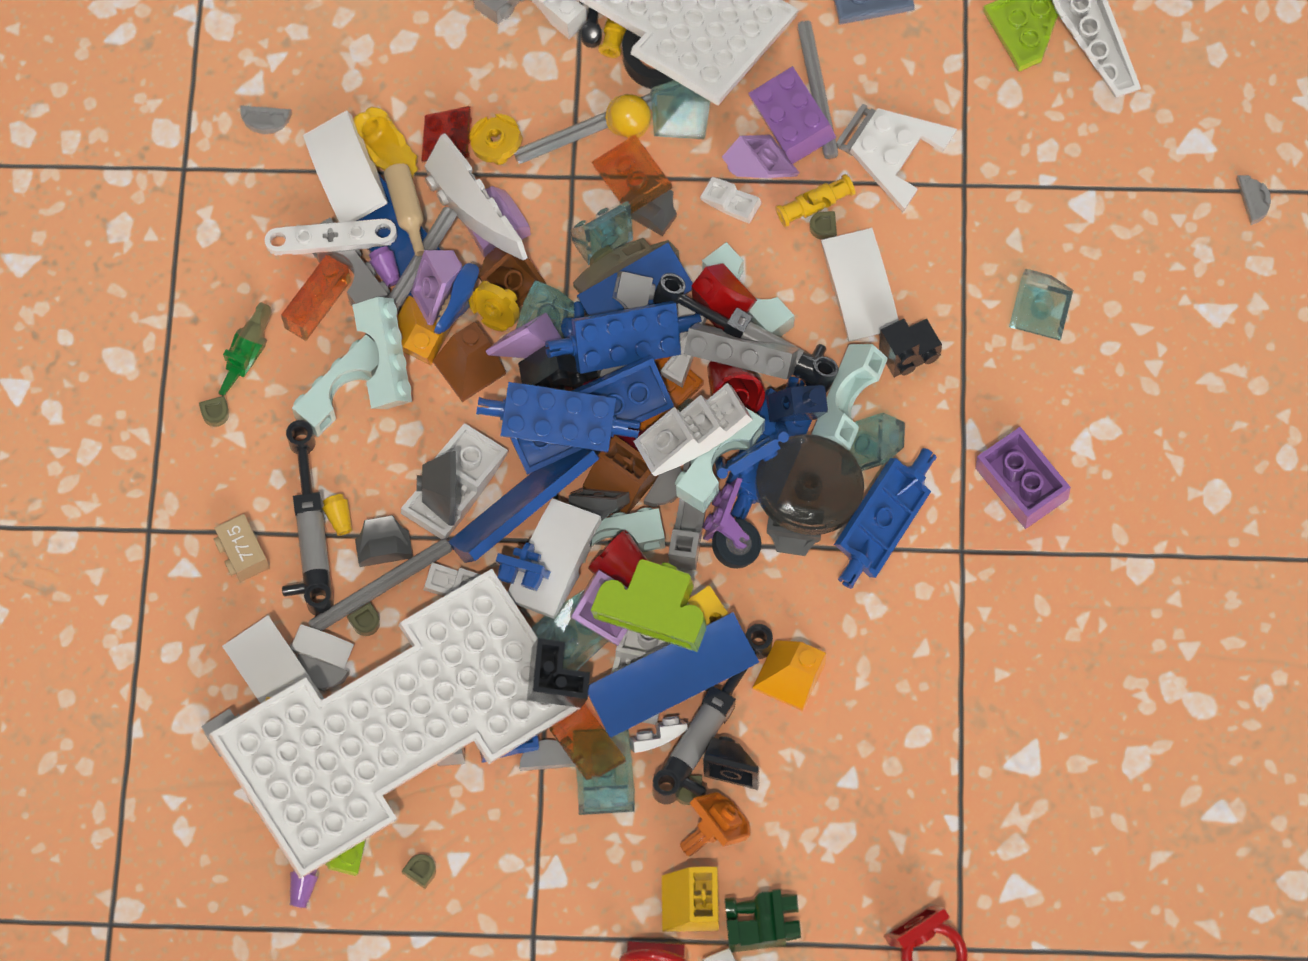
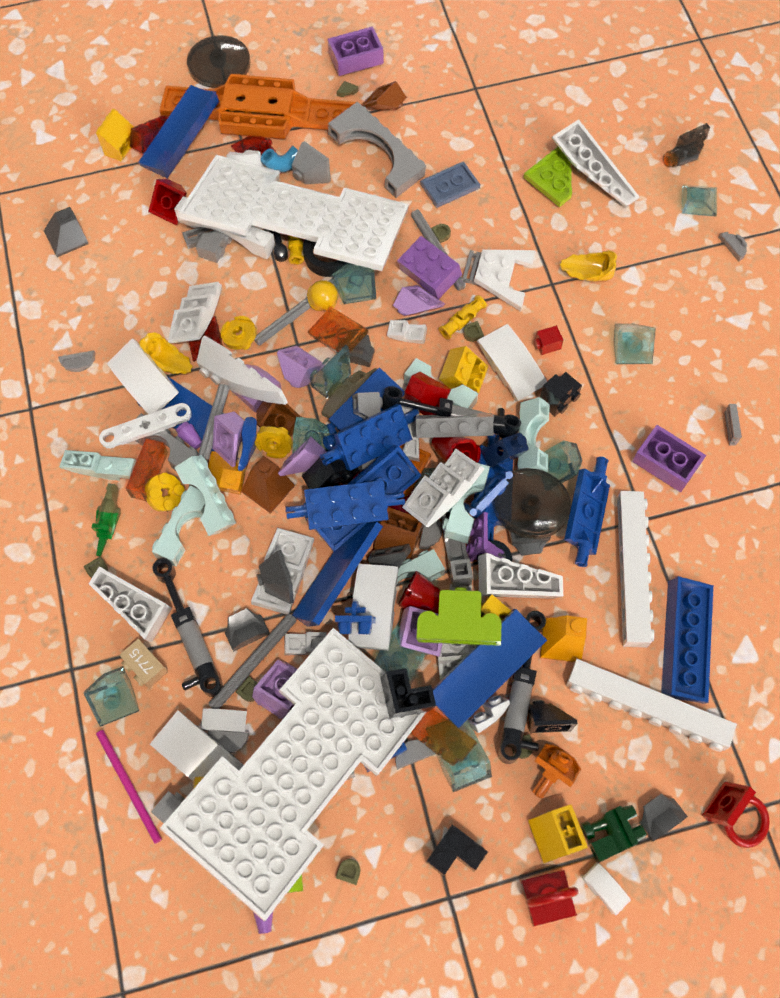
camera: 20 degrees left, 0 degrees up
yellow cone [322,494,353,536] -> none
tan piece [384,164,424,256] -> none
none -> light aqua slope [59,450,138,481]
none -> clear light blue slope [84,666,139,727]
none -> white wedge [89,567,172,643]
none -> dark pink piece [96,730,162,844]
none -> yellow plate [145,473,185,512]
none -> white slope [168,282,222,343]
none -> lavender slope [252,659,297,719]
none -> lavender slope [277,346,325,388]
none -> black brick [426,824,488,877]
none -> olive tile [431,224,451,243]
none -> yellow slope [439,346,489,394]
none -> white wedge [478,553,563,599]
none -> red brick [533,325,564,355]
none -> yellow hair [560,250,617,281]
none -> white brick [566,659,737,752]
none -> white brick [617,491,654,648]
none -> dark grey slope [639,793,688,842]
none -> blue arch [661,576,714,704]
none -> clear smoke plate [663,123,711,168]
none -> clear light blue slope [682,184,717,217]
none -> light grey tile [724,404,742,446]

